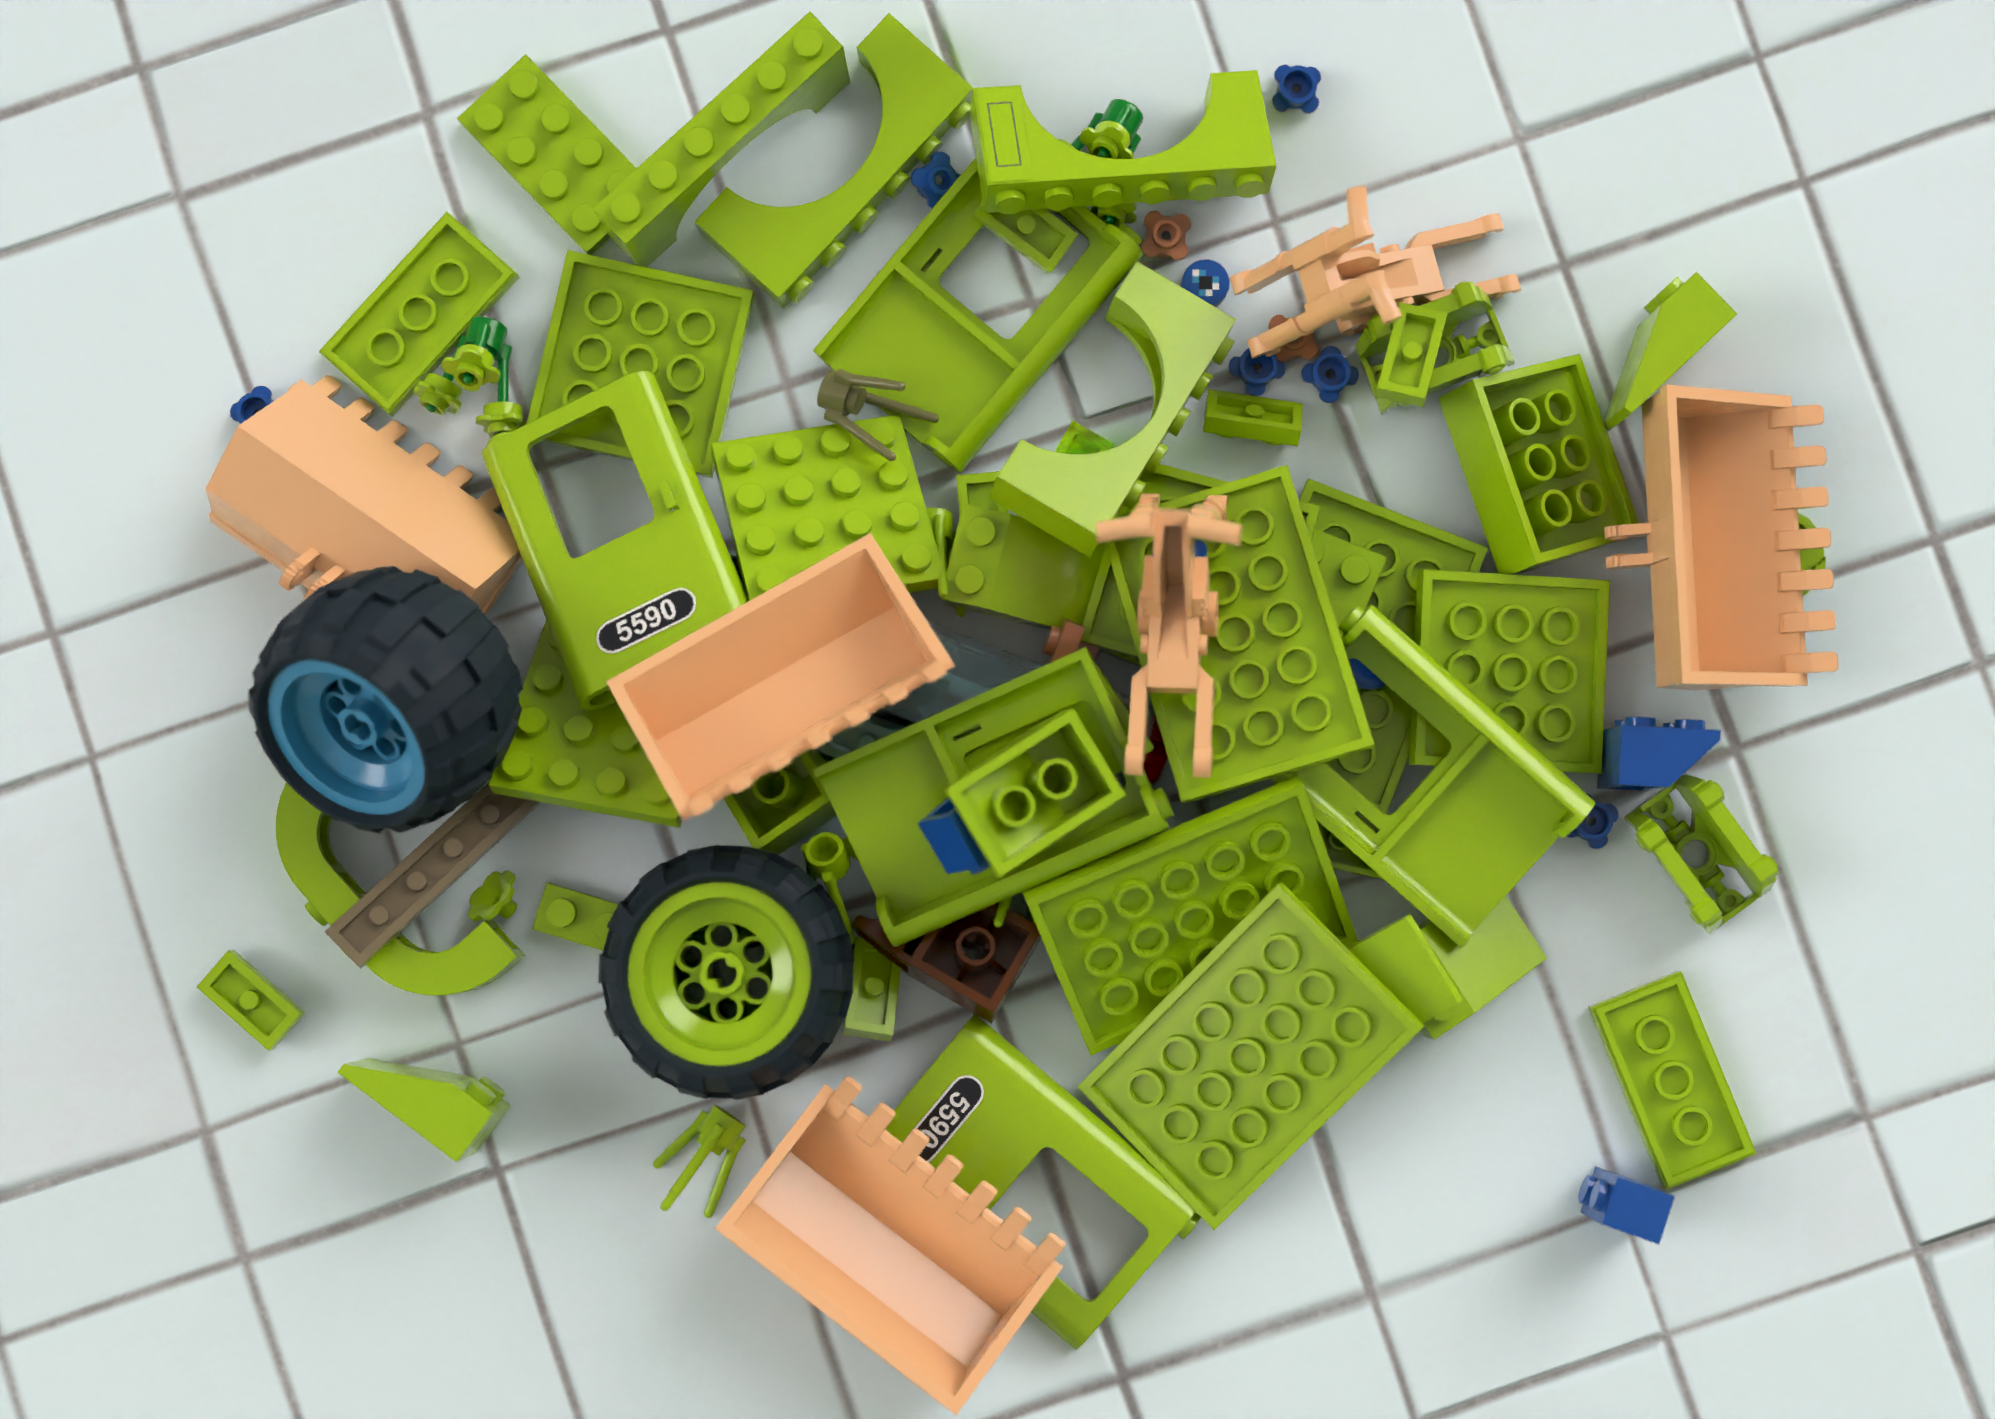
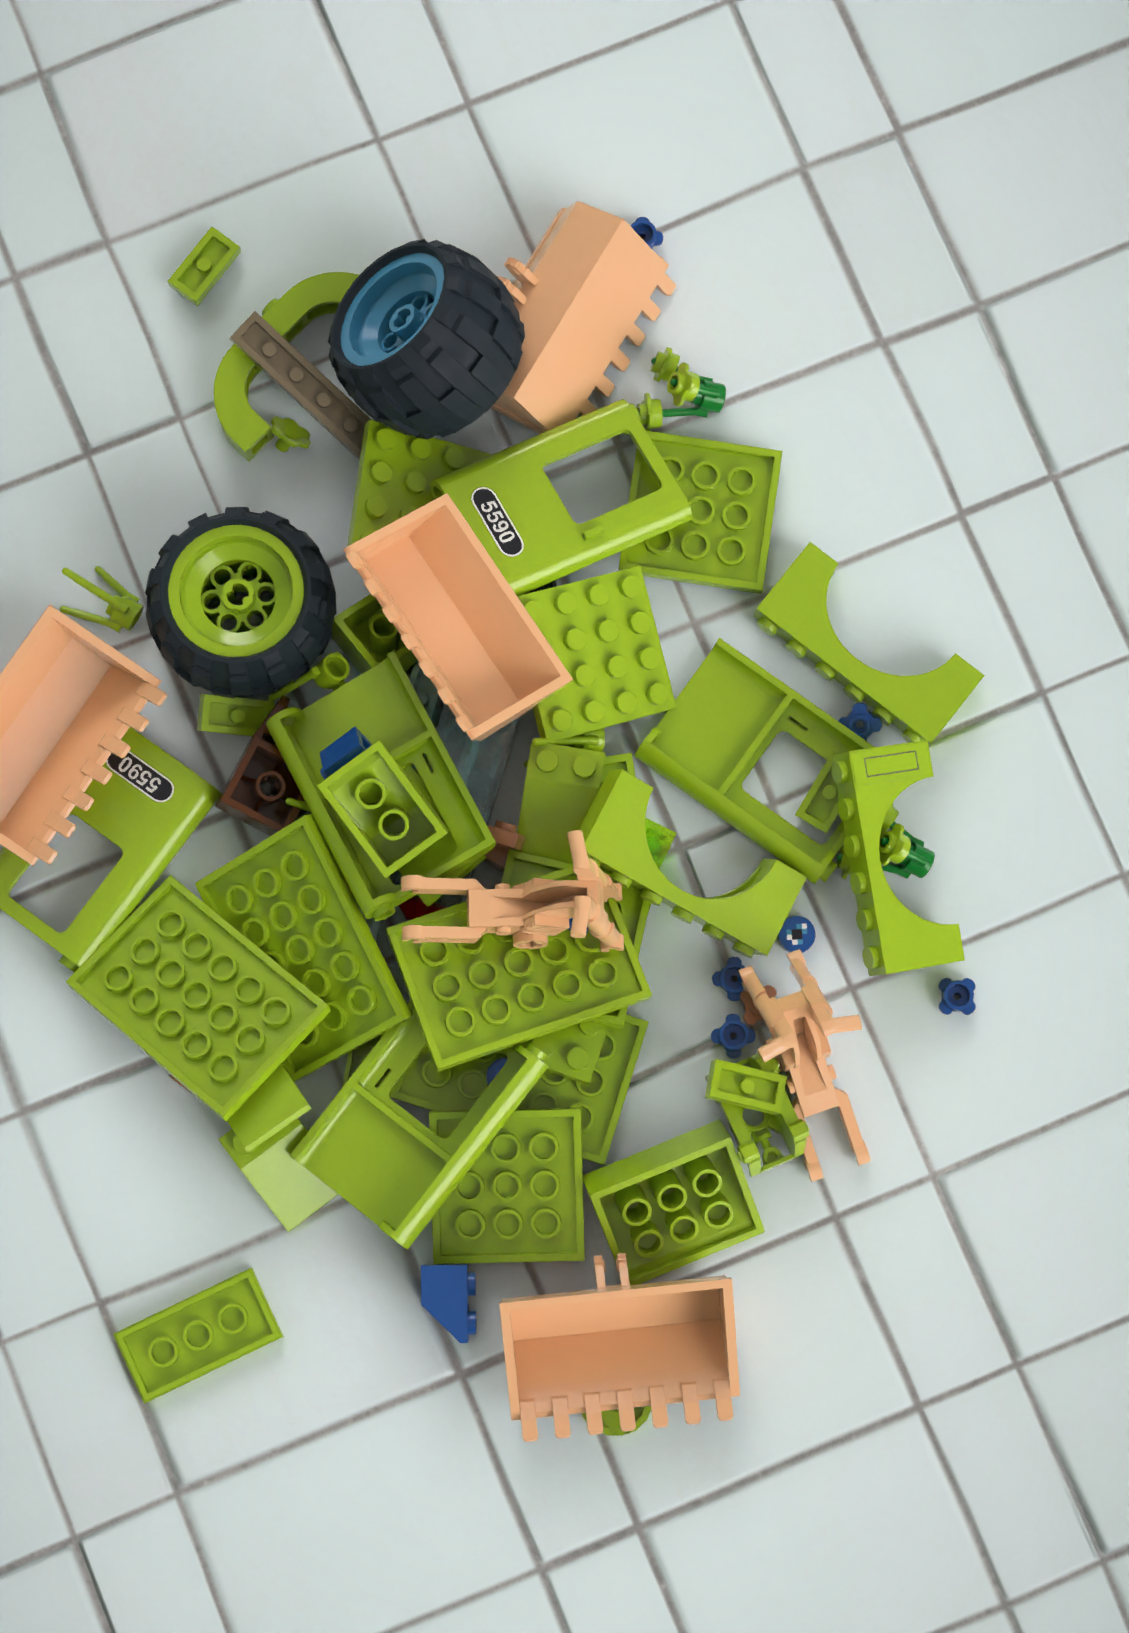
camera: 75 degrees right, 5 degrees down
lime tile [318,211,519,417] -> none
lime slope [337,1058,512,1162] -> none
lime plate [457,54,636,255] -> none
lime plate [532,883,618,951] -> none
lime arch [592,11,850,267] -> none
olive plant [817,369,939,461] -> none
nougat plate [1141,211,1191,261] -> none
lime plate [1203,389,1303,446] -> none
blue plate [1567,793,1619,849] -> none
blue brick [1578,1166,1675,1244] -> none
lime slope [1604,272,1737,431] -> none
lime piece [1623,774,1779,934] -> none

